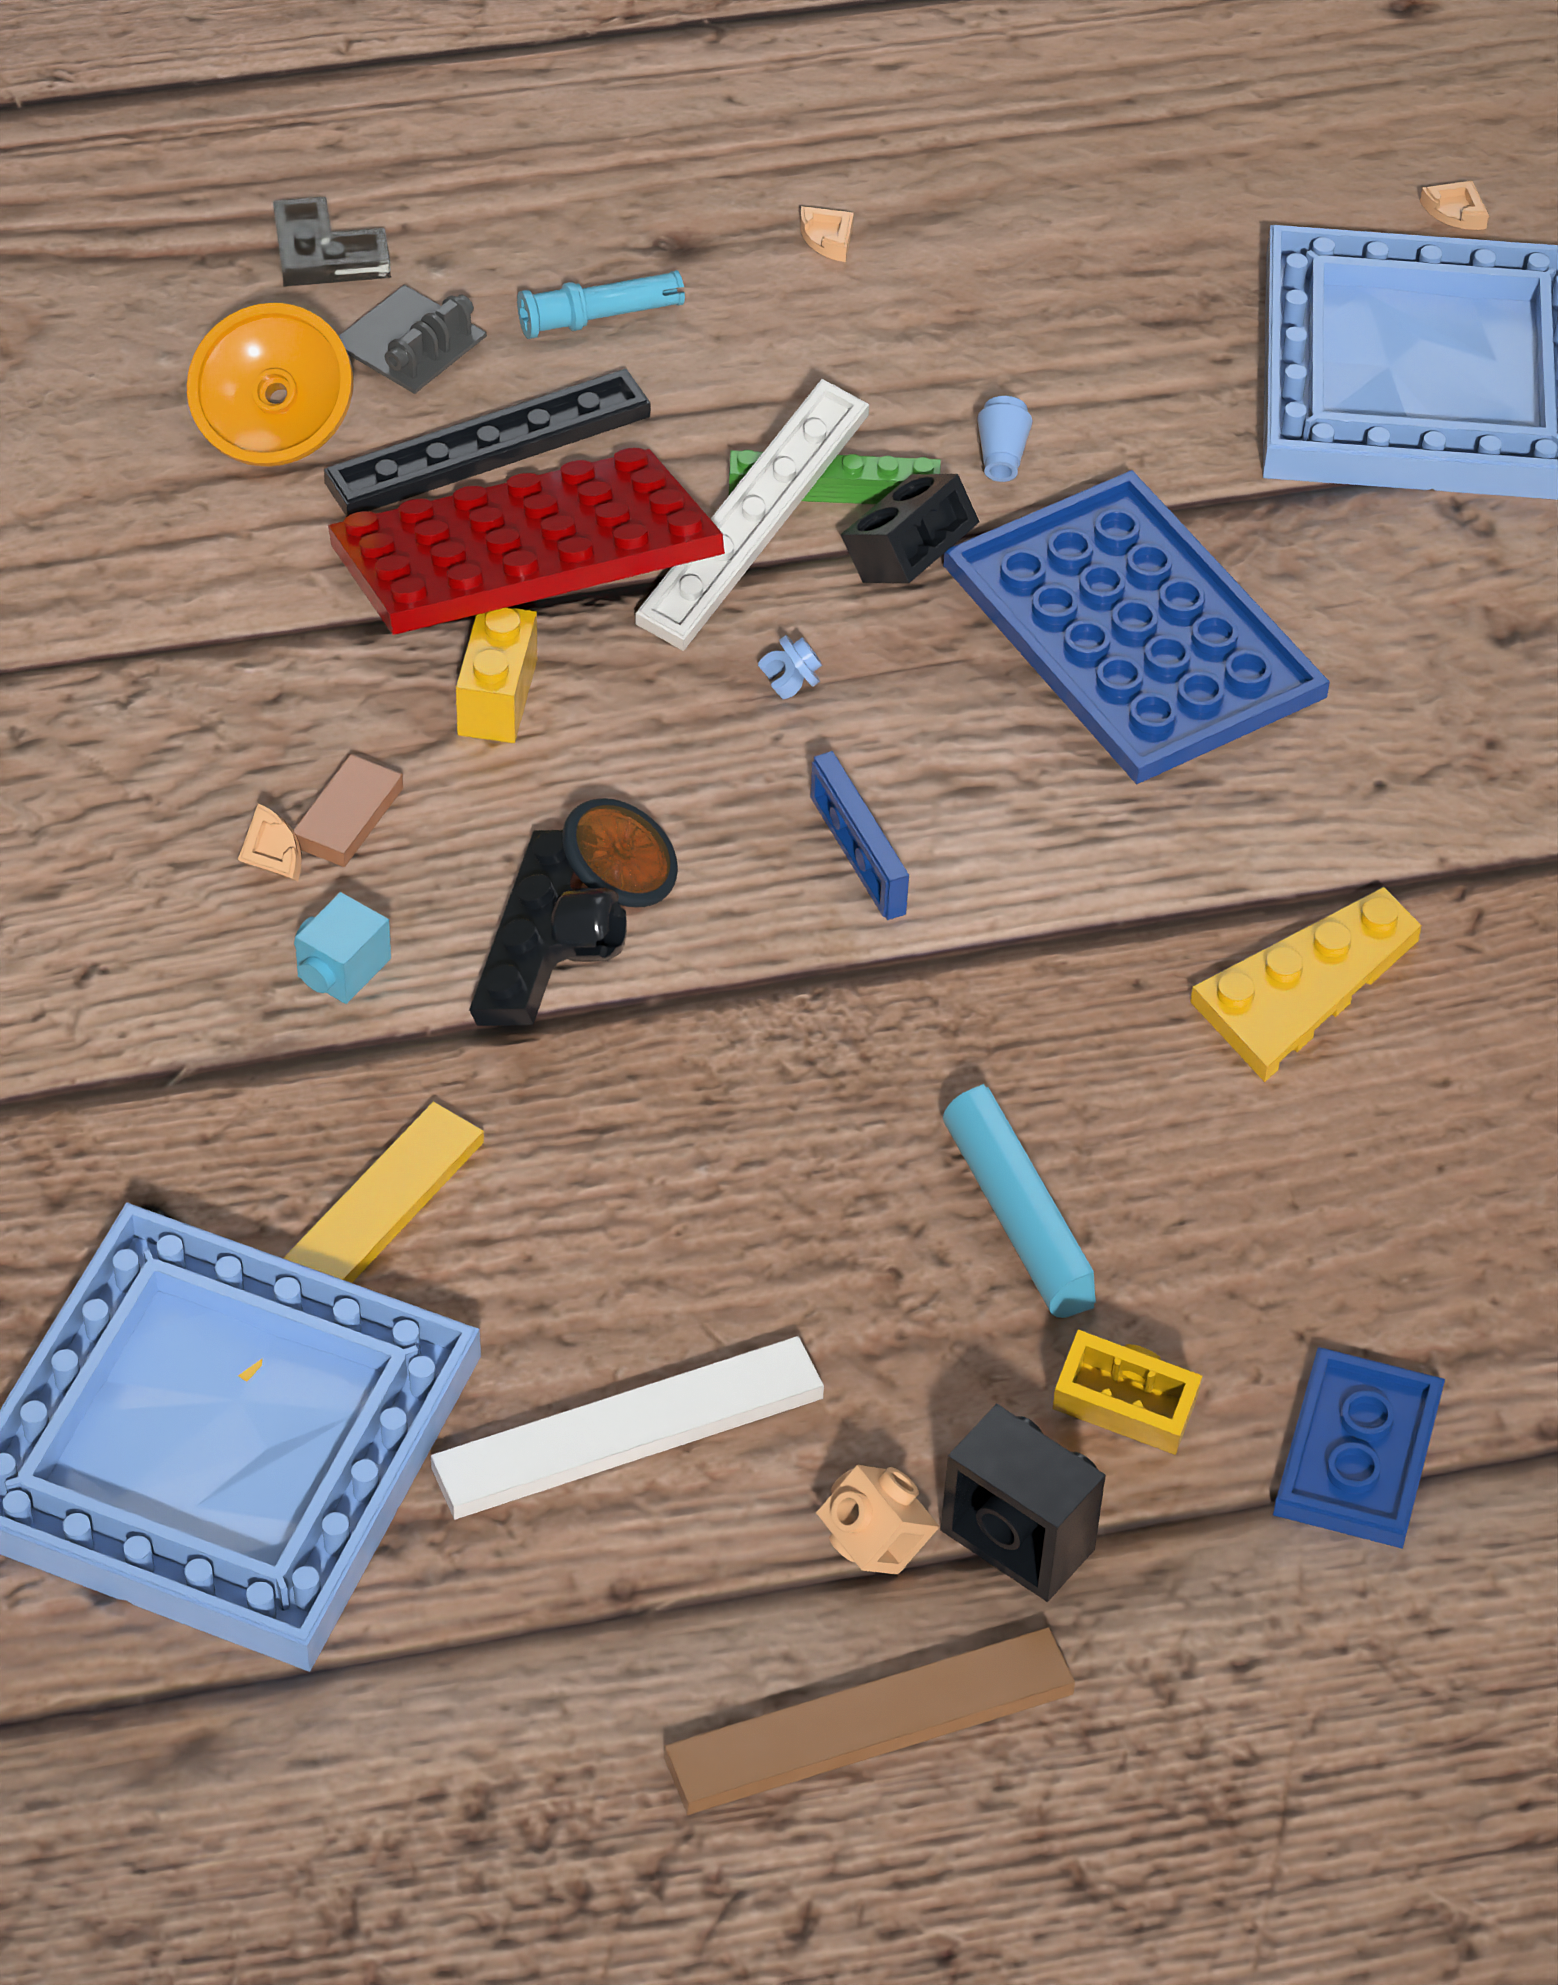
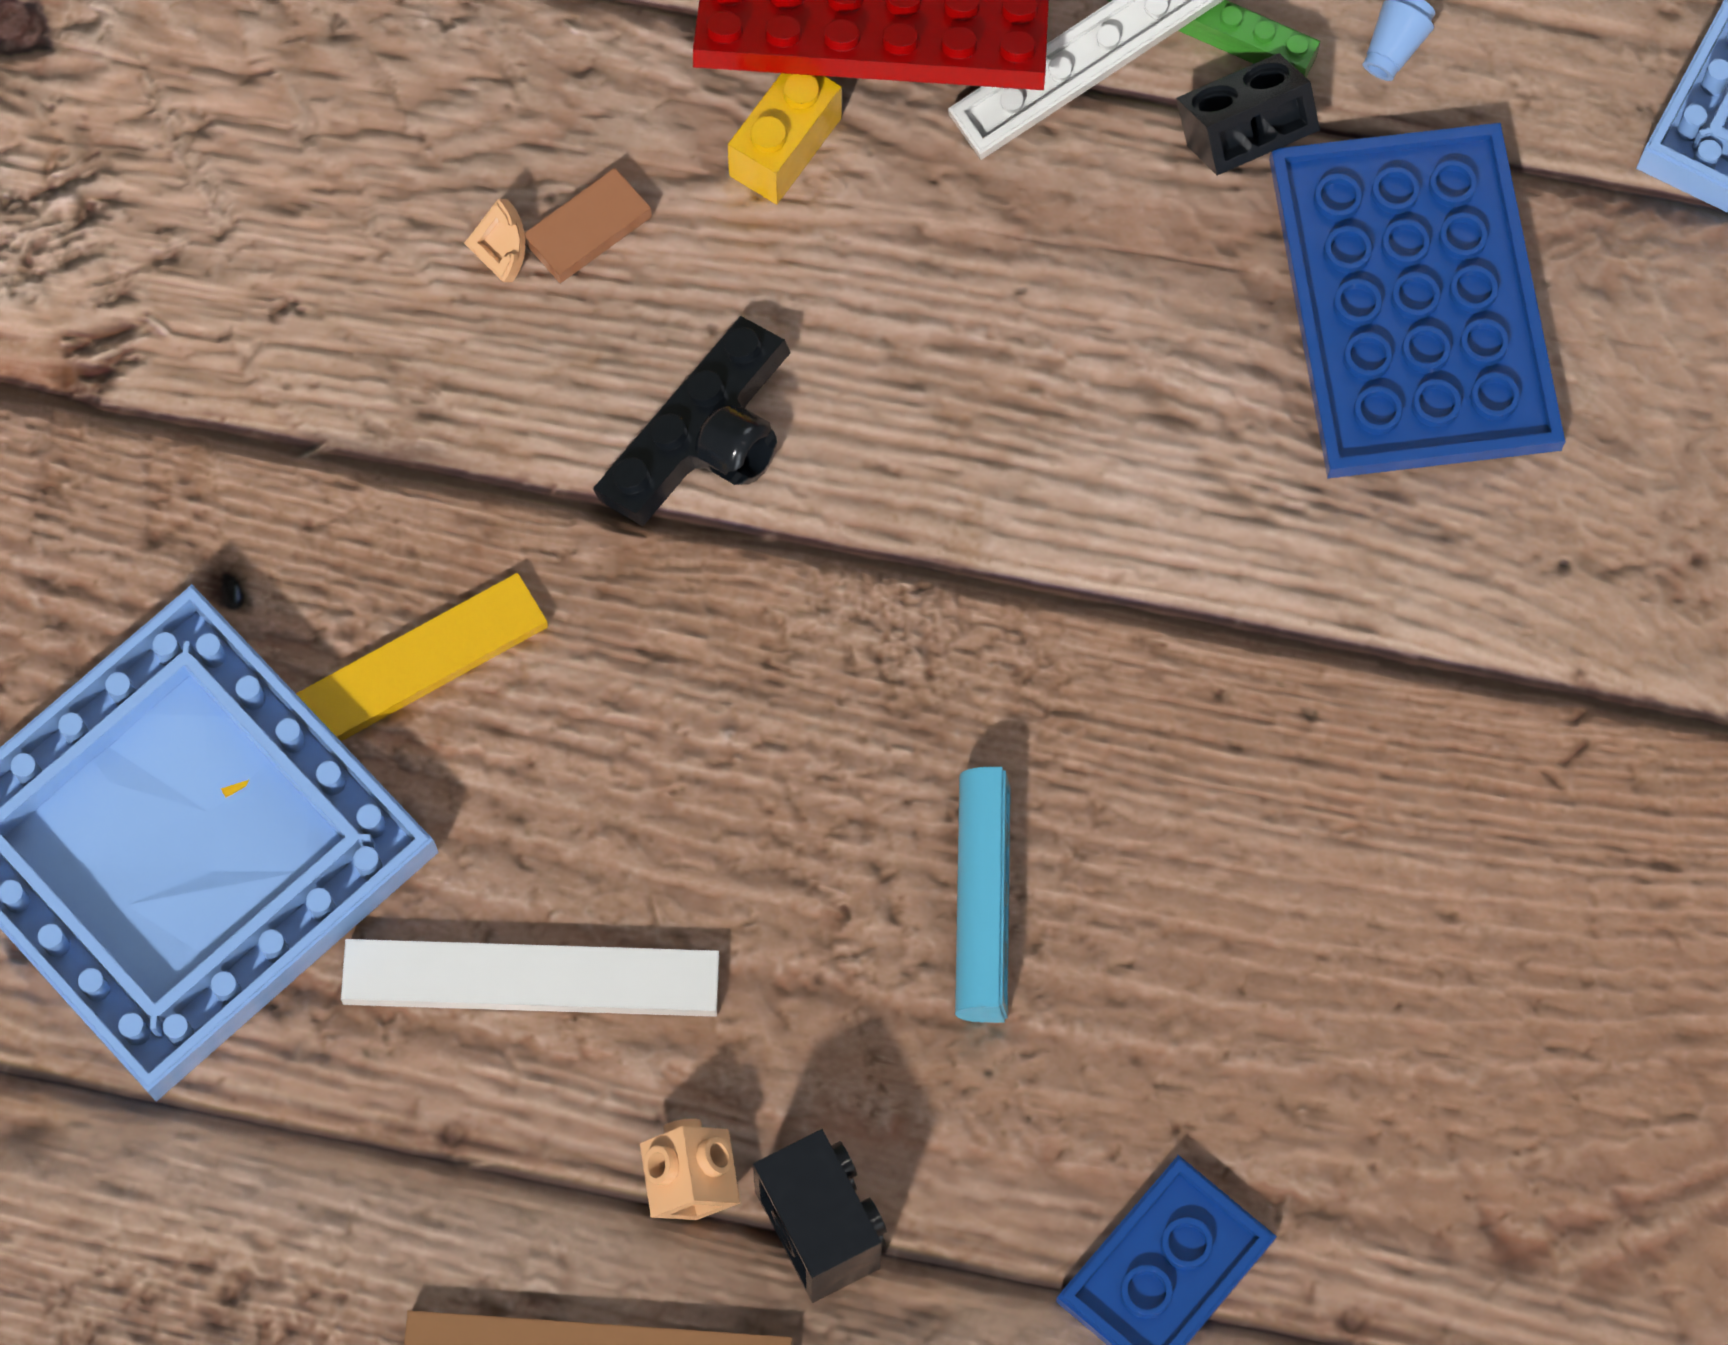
camera: 25 degrees right, 20 degrees up
medium azure brick [294,892,391,1004] -> none
clear orange wheel [562,798,678,908] -> none
light blue plate [758,635,823,700] -> none
blue tile [810,751,909,921] -> none
yellow brick [1052,1330,1203,1455] -> none
yellow wing [1190,887,1422,1082] -> none

